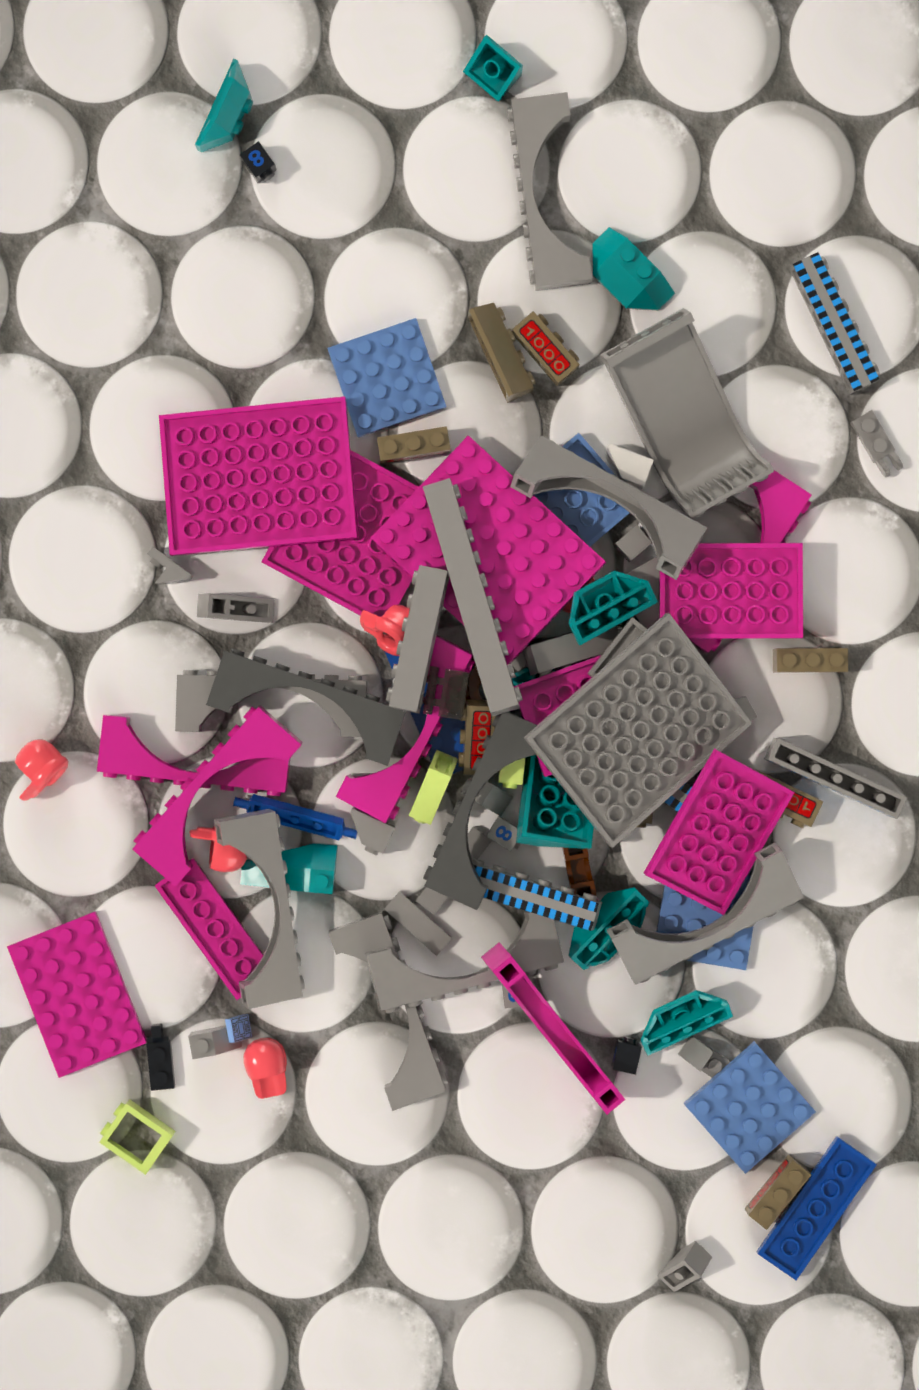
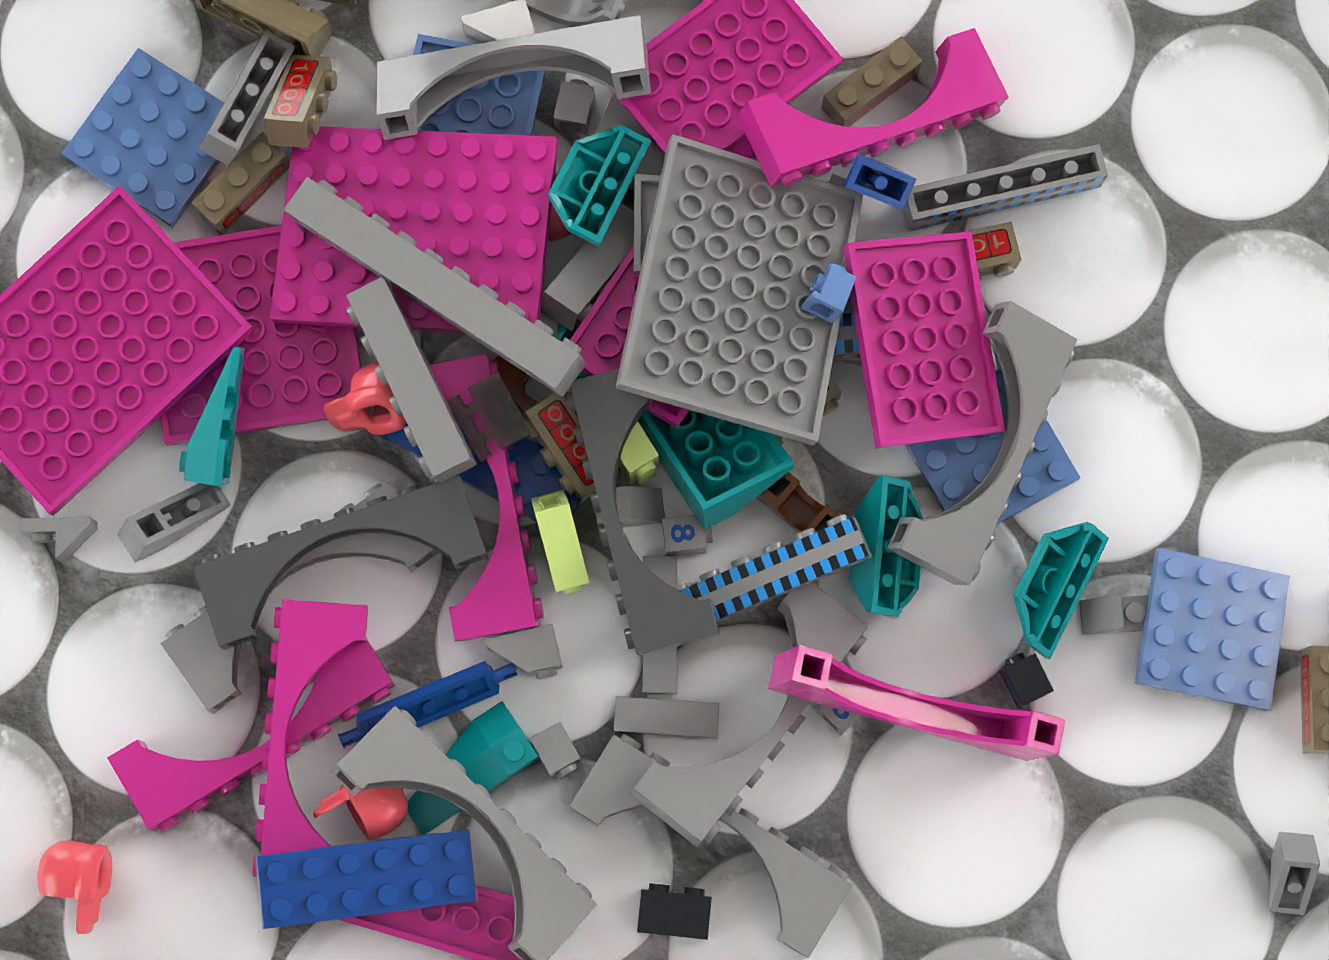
camera: 40 degrees left, 10 degrees down
none -> teal wedge [179,347,245,486]
none -> light grey brick [199,29,295,166]
none -> blue plate [255,829,477,929]
none -> dark tan brick [264,54,337,148]
none -> light grey brick [530,722,581,779]
none -> black brick [637,883,712,940]
none -> dark pink arch [737,28,1009,187]
none -> medium blue brick [801,264,857,323]
none -> blue slope [843,154,917,210]

